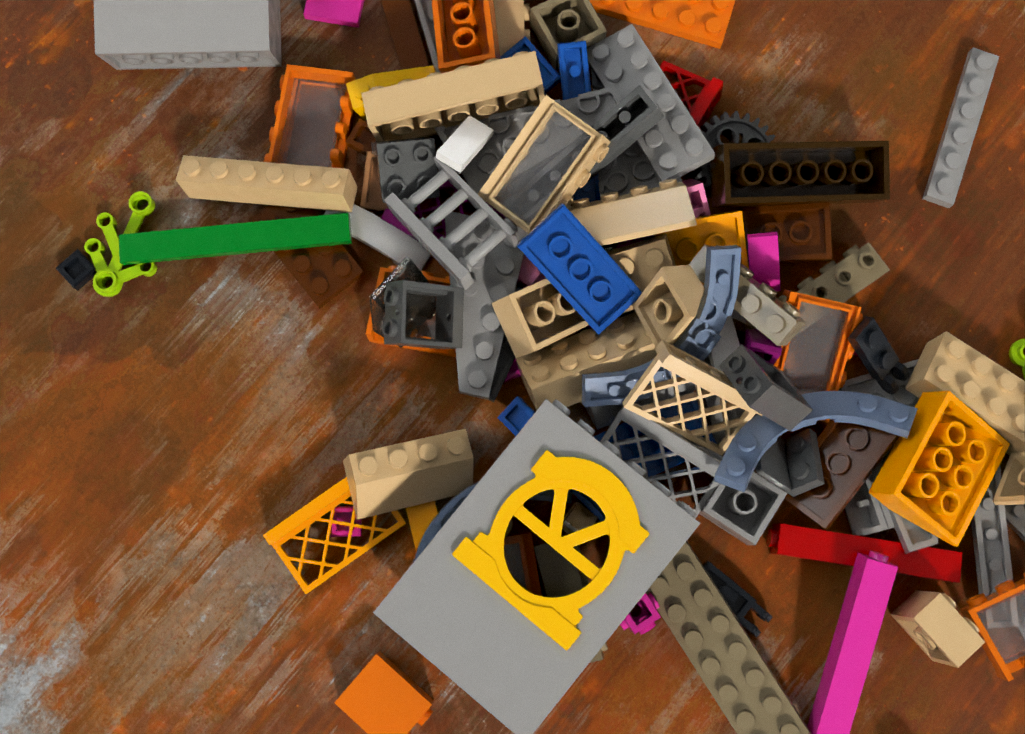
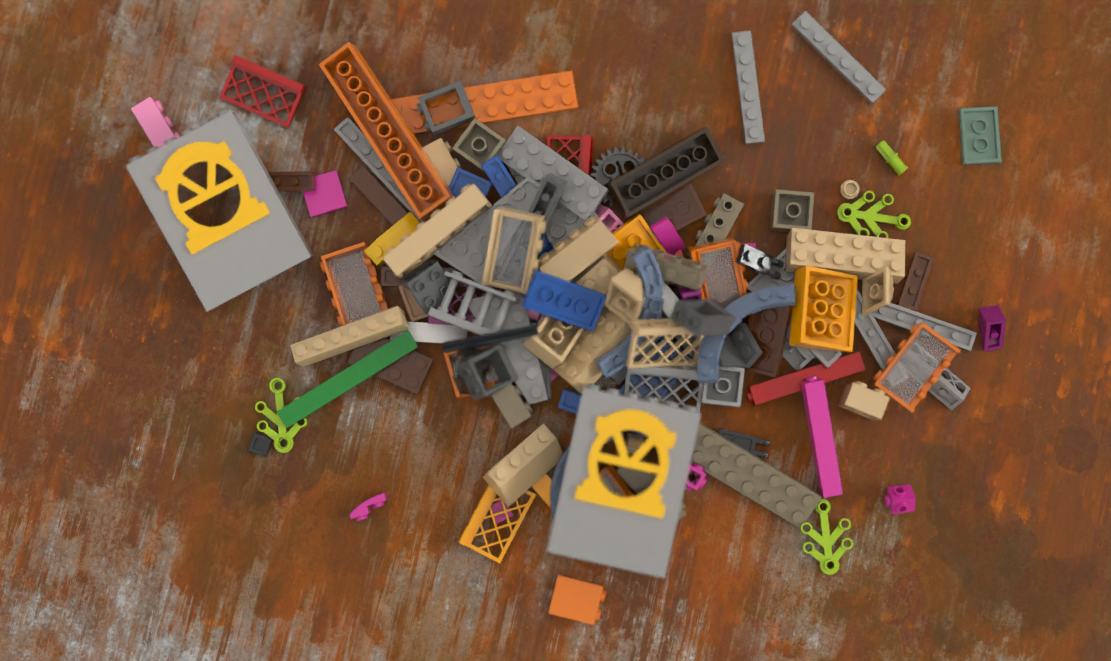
camera: 25 degrees left, 5 degrees up
white tile [436,115,494,173] -> none
none -> dark pink slope [349,493,388,521]
none -> black axle [442,325,538,353]
none -> dark tan brick [491,383,533,429]
none -> dark tan brick [770,189,814,232]

